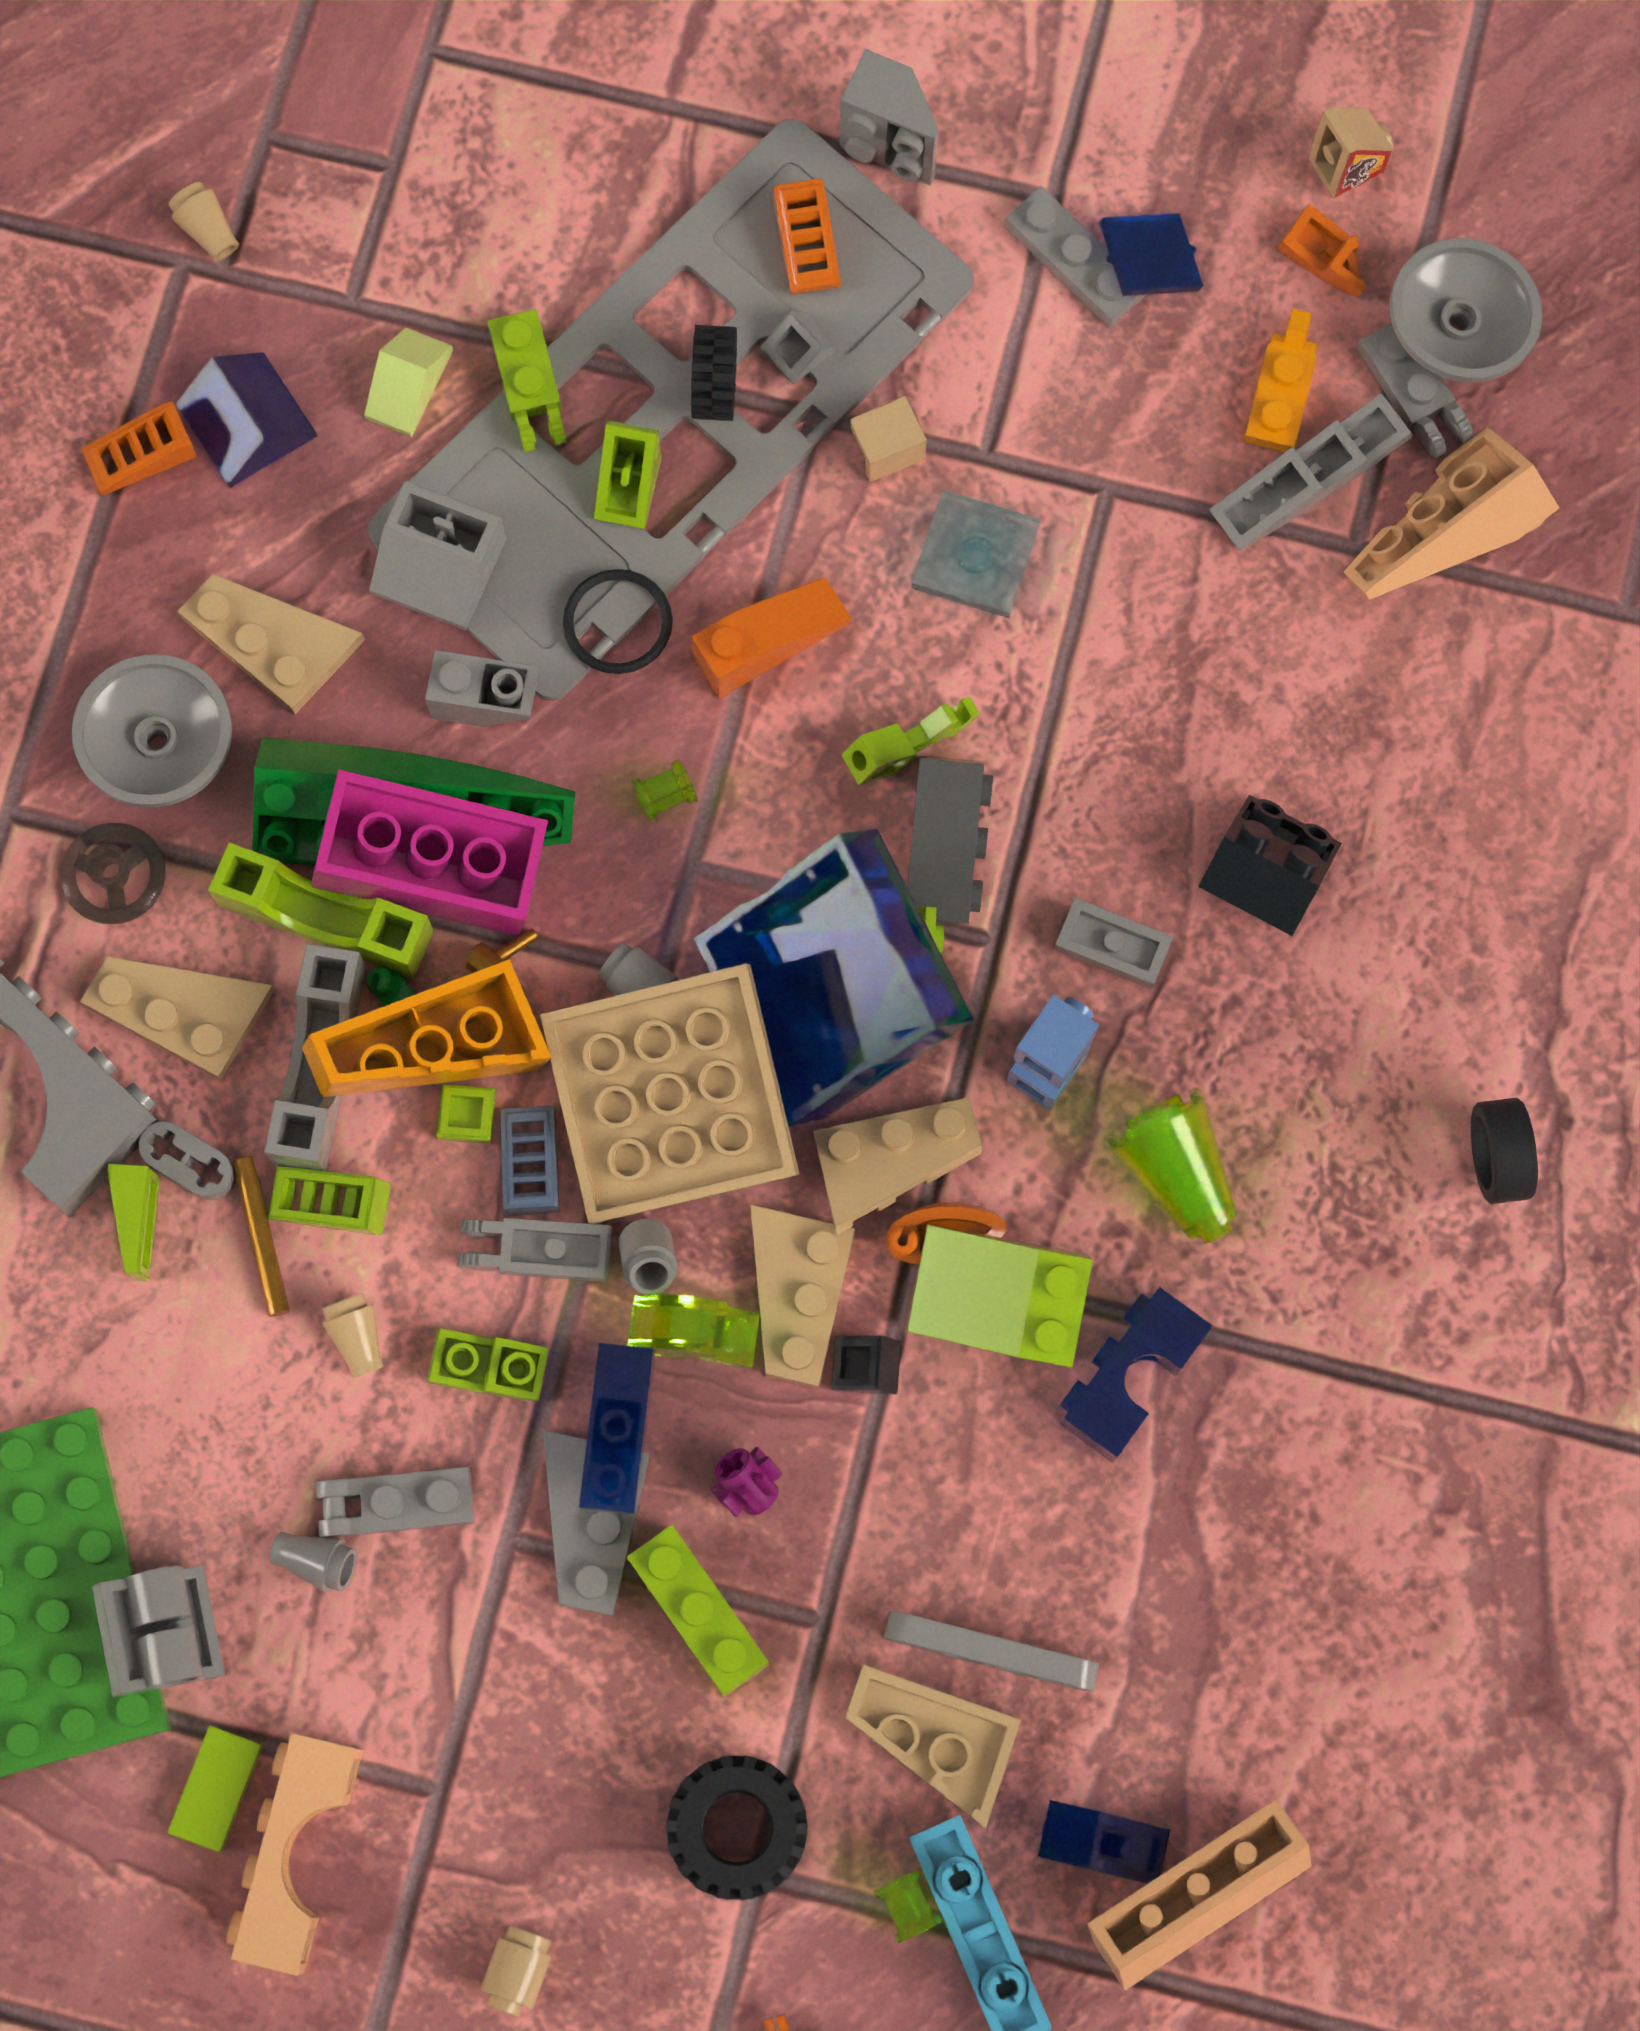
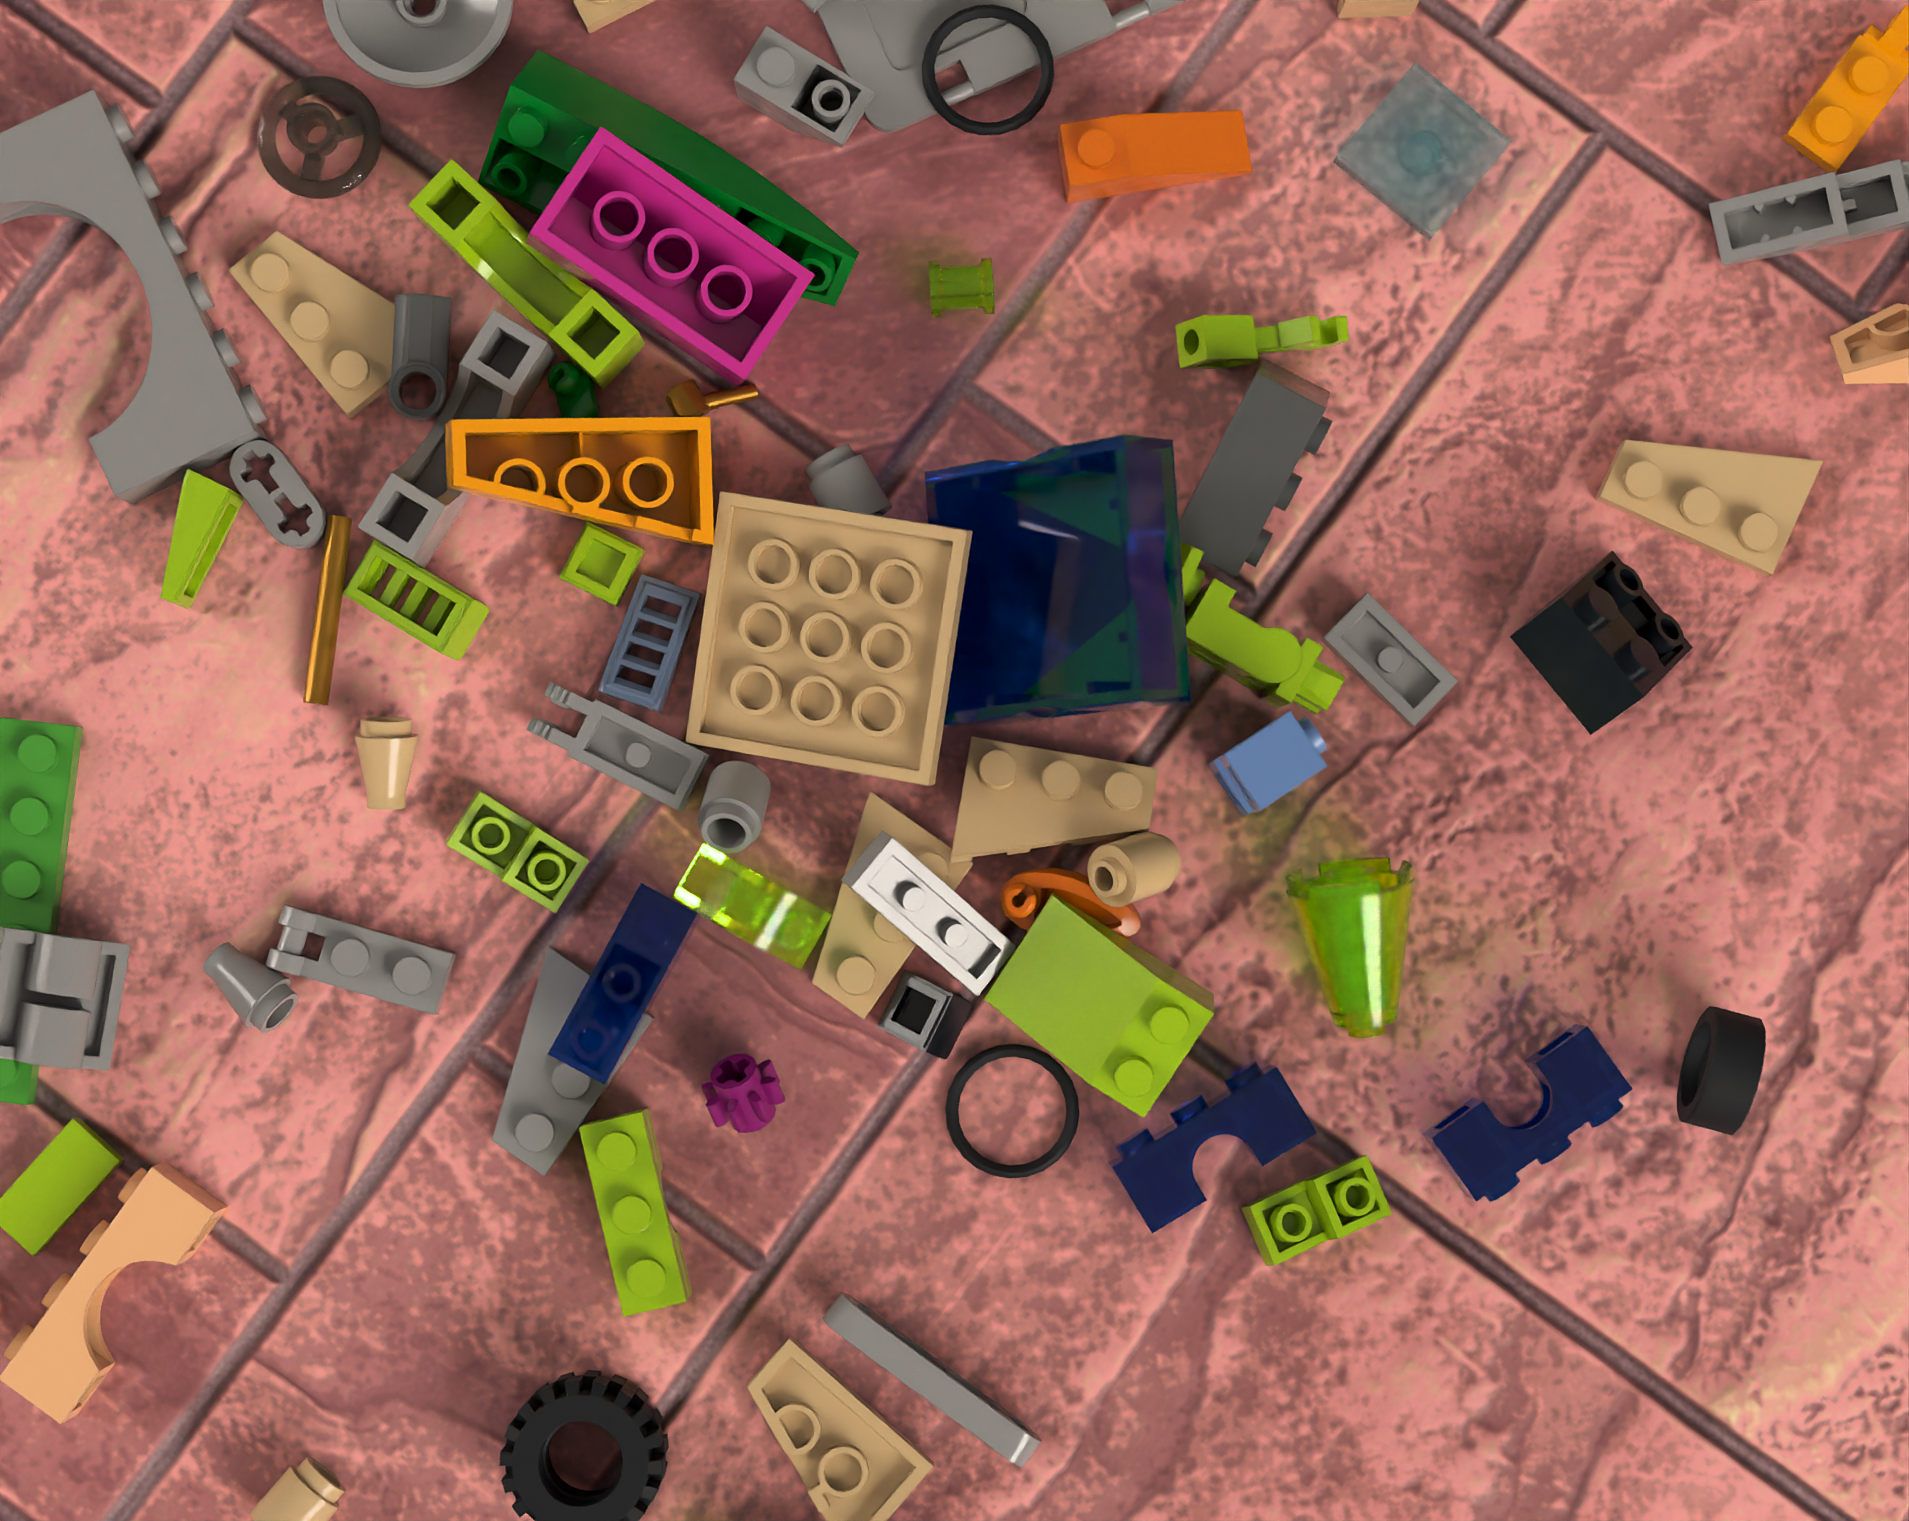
camera: 20 degrees right, 10 degrees up
none -> dark grey piece [388,293,452,422]
none -> plate [841,830,1017,996]
none -> black tyre [945,1044,1079,1179]
none -> tan brick [1088,831,1181,907]
none -> lime hips [1180,578,1346,715]
none -> lime slope [1241,1155,1392,1266]
none -> clear blue arch [1422,1024,1632,1202]
none -> tan wing [1595,440,1823,577]

